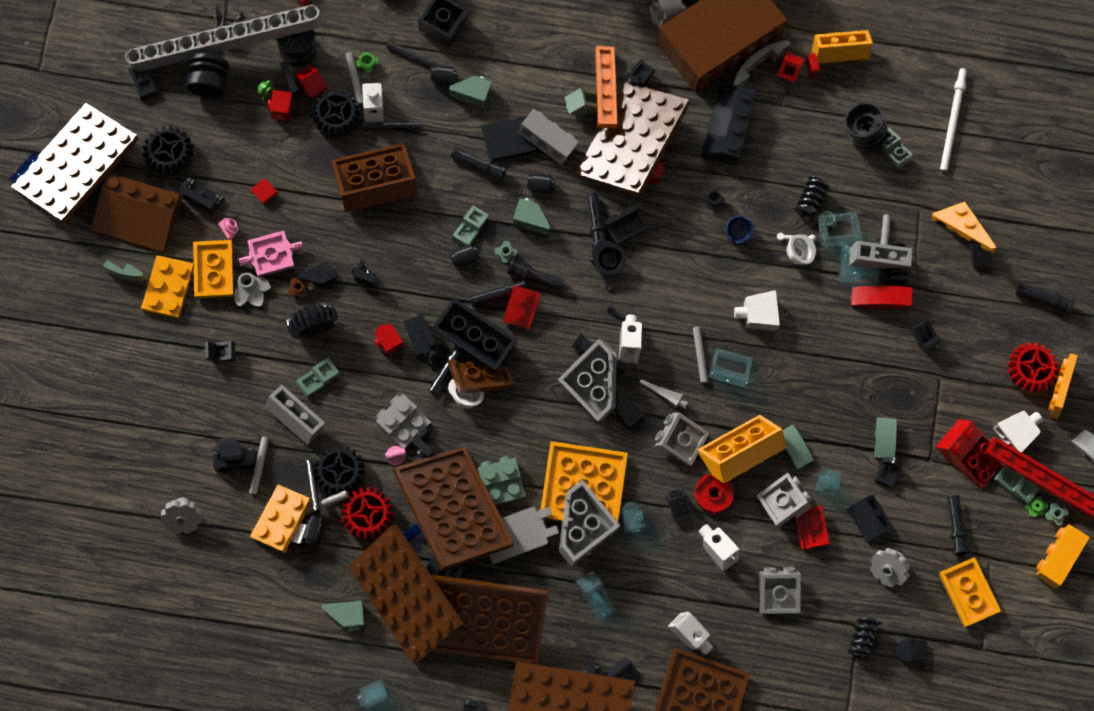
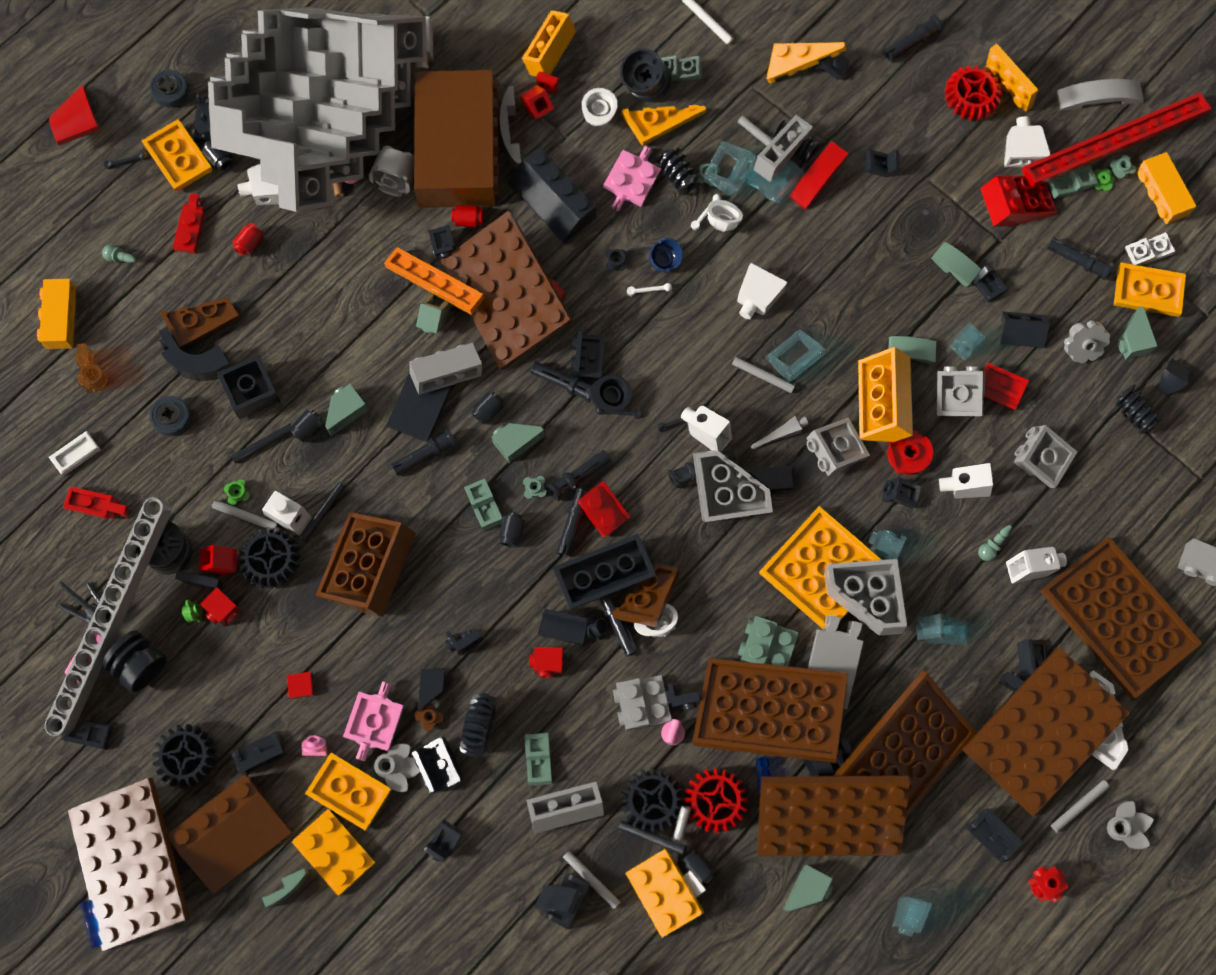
camera: 50 degrees left, 0 degrees up
none -> black bracket [412,737,465,794]
none -> red brick [451,205,483,228]
none -> white piece [582,88,617,126]
none -> bright pink plate [603,147,661,211]
none -> light orange wing [622,105,706,146]
none -> white hinge [627,283,672,296]
none -> sand green bar [978,525,1012,561]
none -> sand green slope [1118,306,1157,360]
none -> white slope [1125,233,1175,266]

